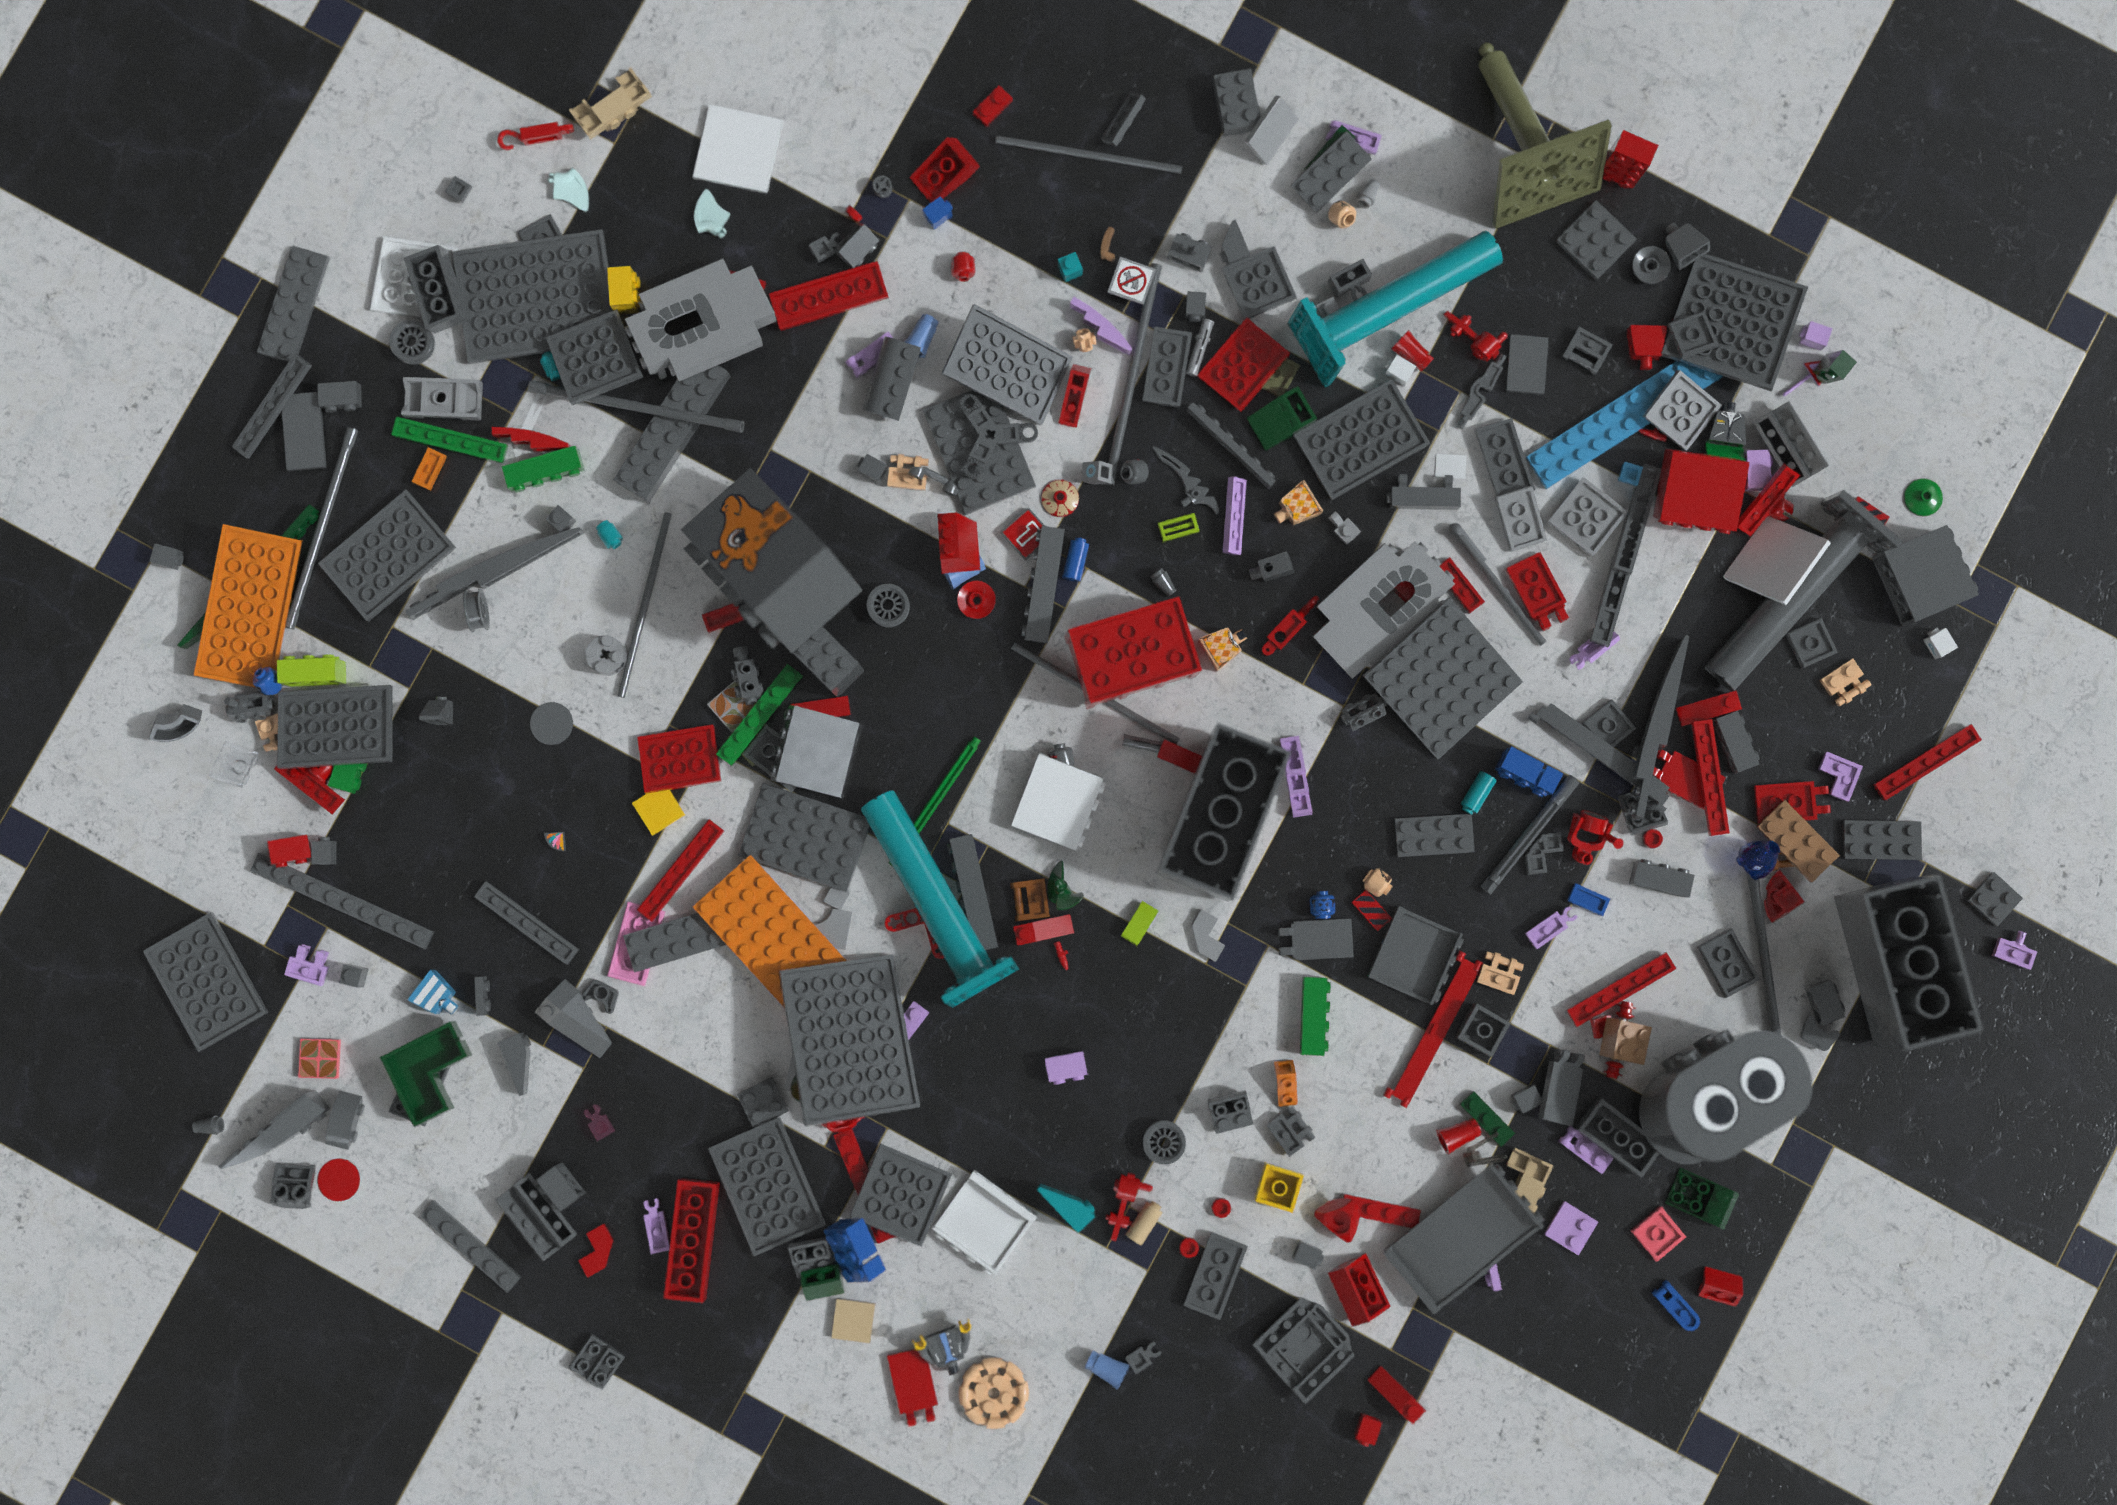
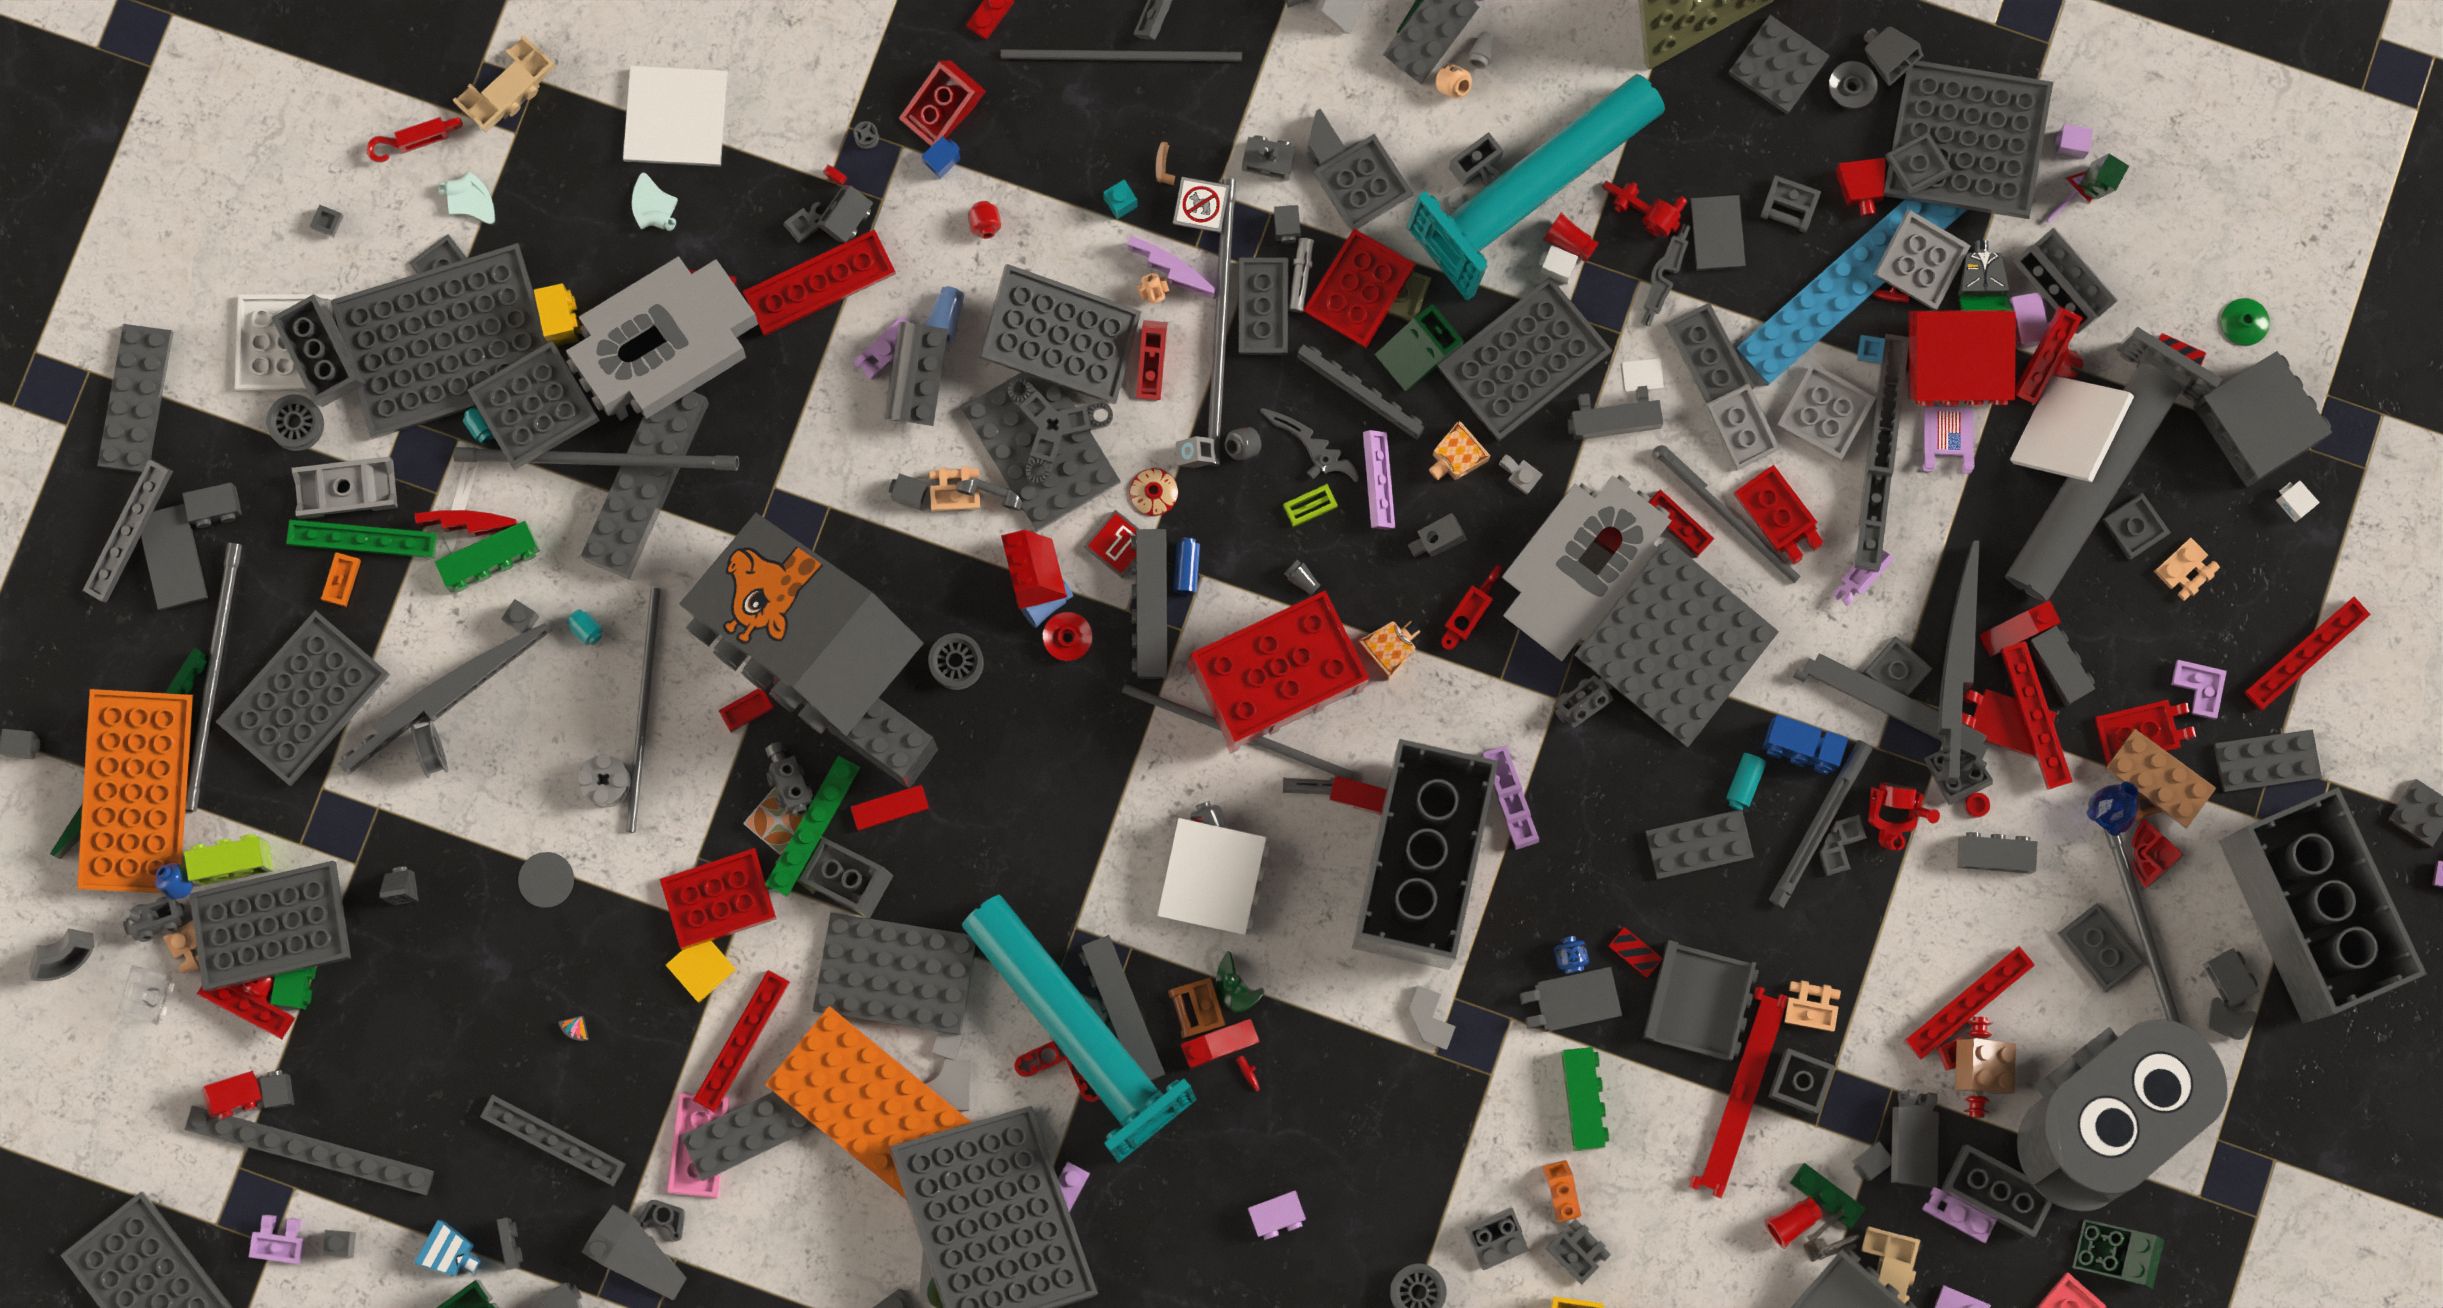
camera: 10 degrees left, 5 degrees down
panel [770,705,859,798] -> none
green piece [888,736,981,866] -> none
lime slope [1121,901,1158,946] -> none
light nougat head [1363,868,1393,897] -> none
lavender plate [1525,907,1577,949] -> none
blue tile [1566,883,1610,916] -> none
none -> lavender flag [1923,406,1974,474]

